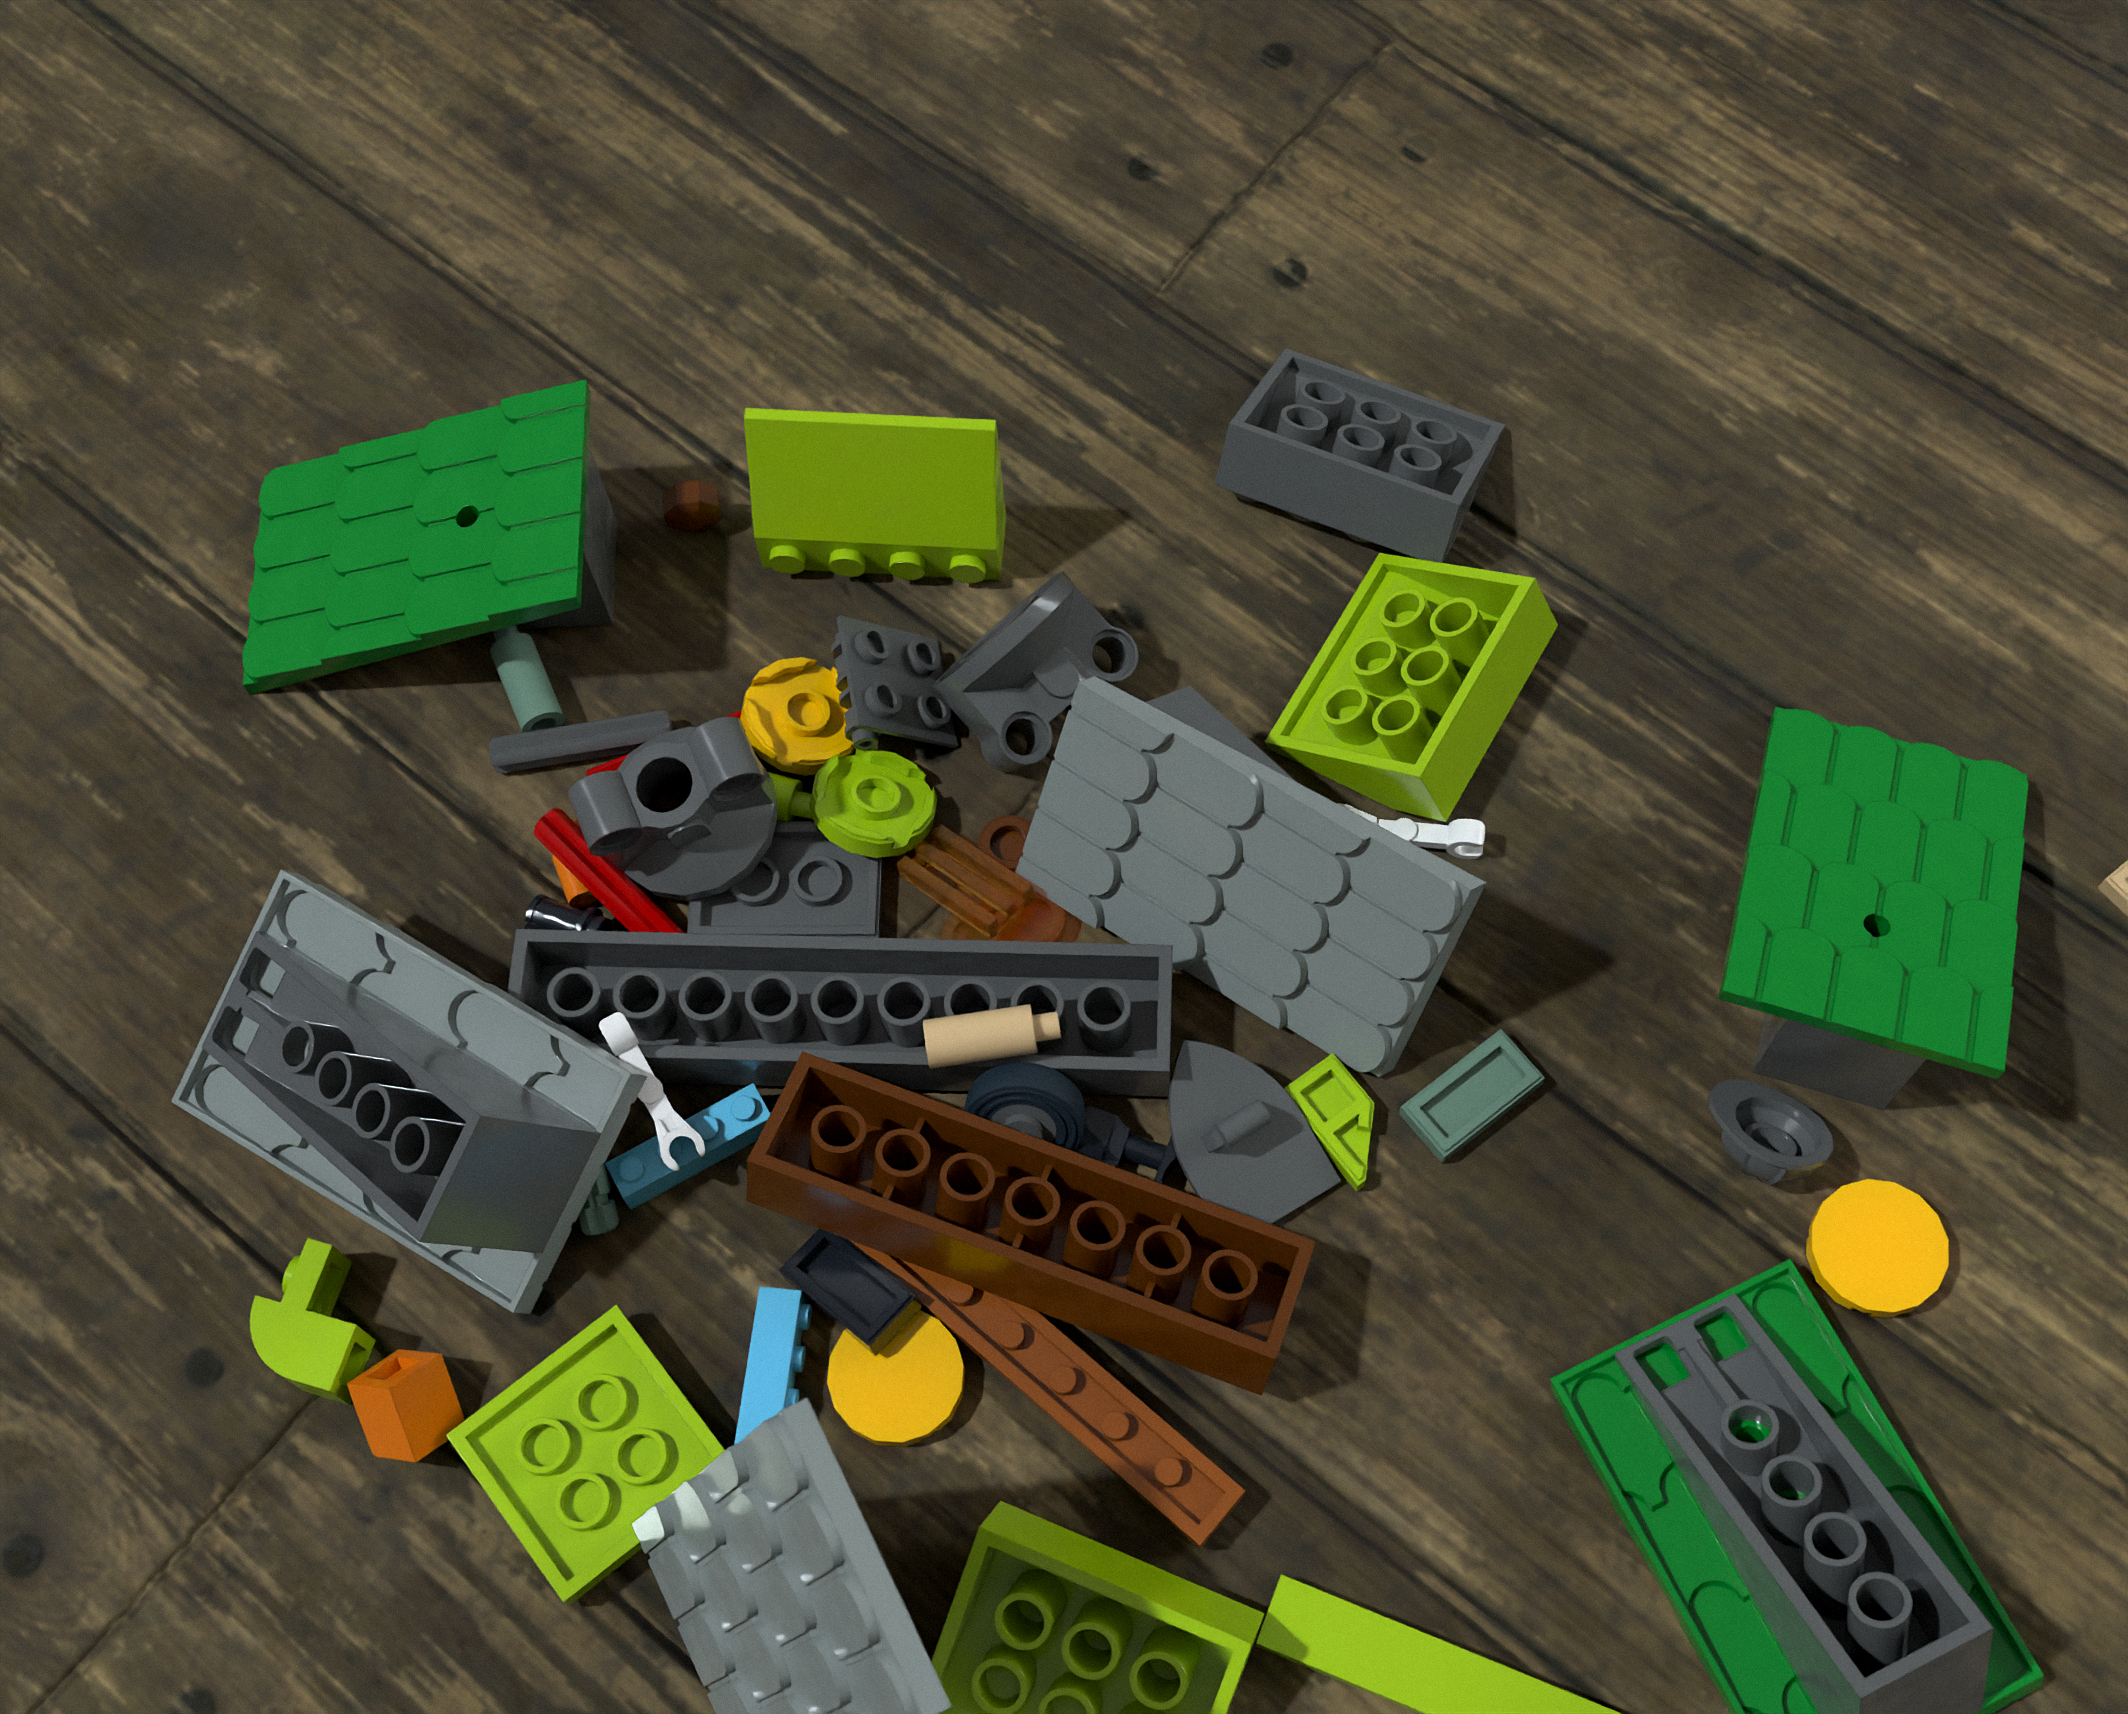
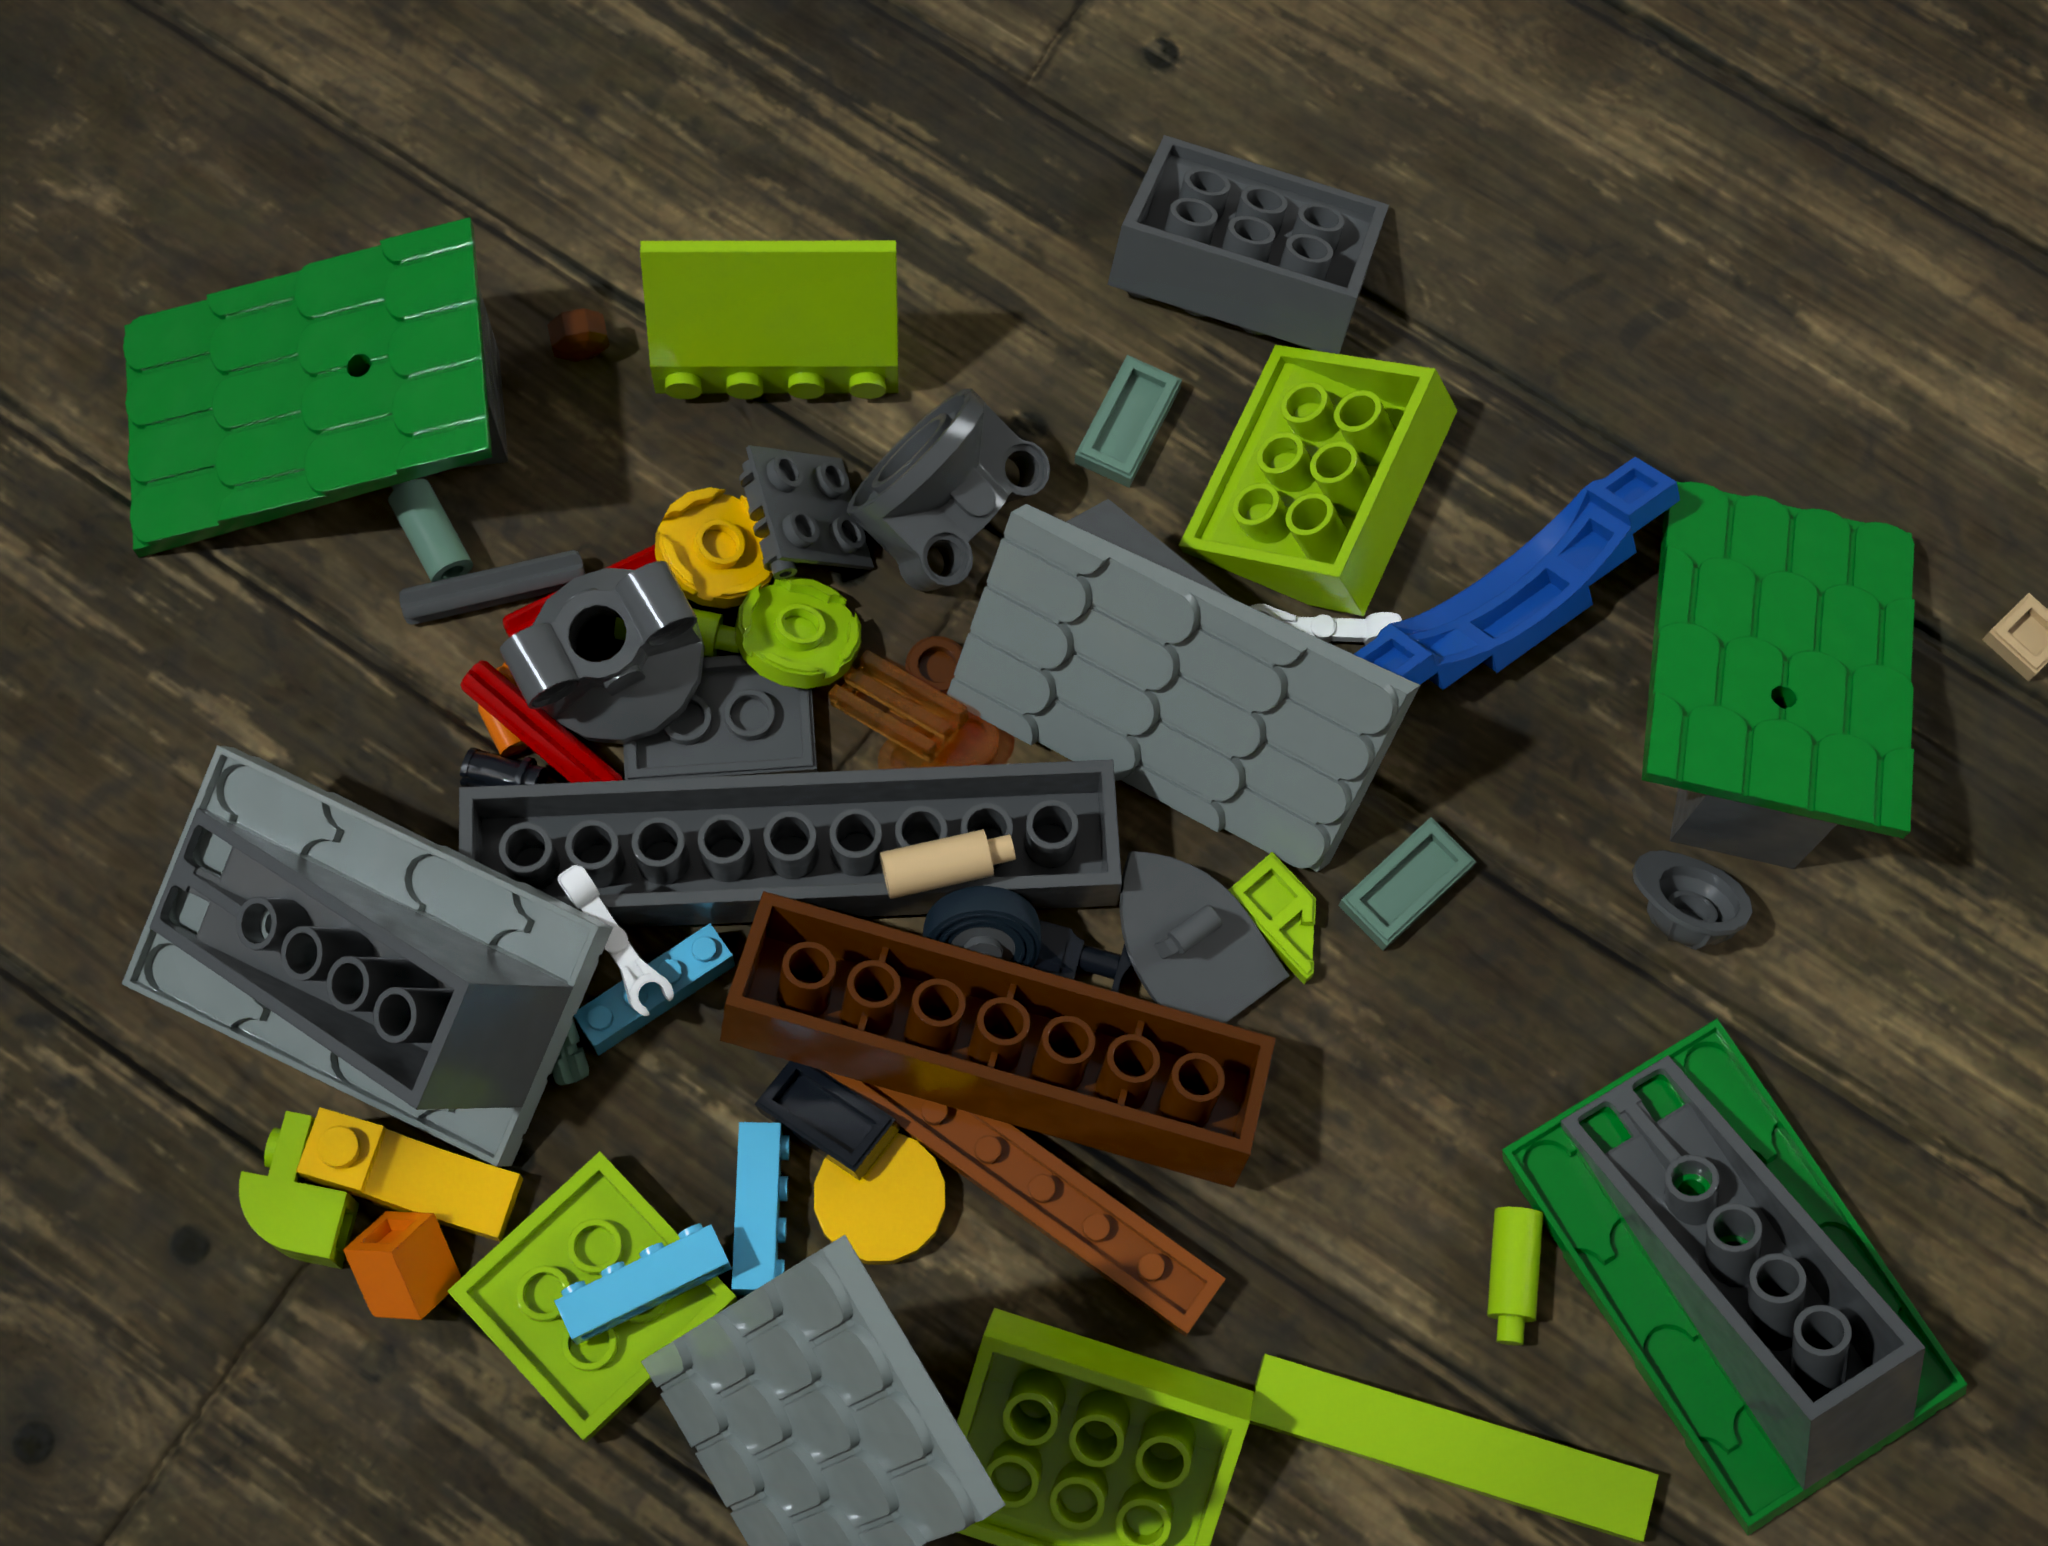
camera: 15 degrees left, 5 degrees up
yellow tile [1806,1179,1949,1318] -> none
none -> yellow slope [296,1107,523,1242]
none -> medium azure piece [554,1223,732,1345]
none -> sand green tile [1074,355,1182,488]
none -> blue piece [1354,457,1680,690]
none -> lime cylinder [1487,1207,1543,1346]

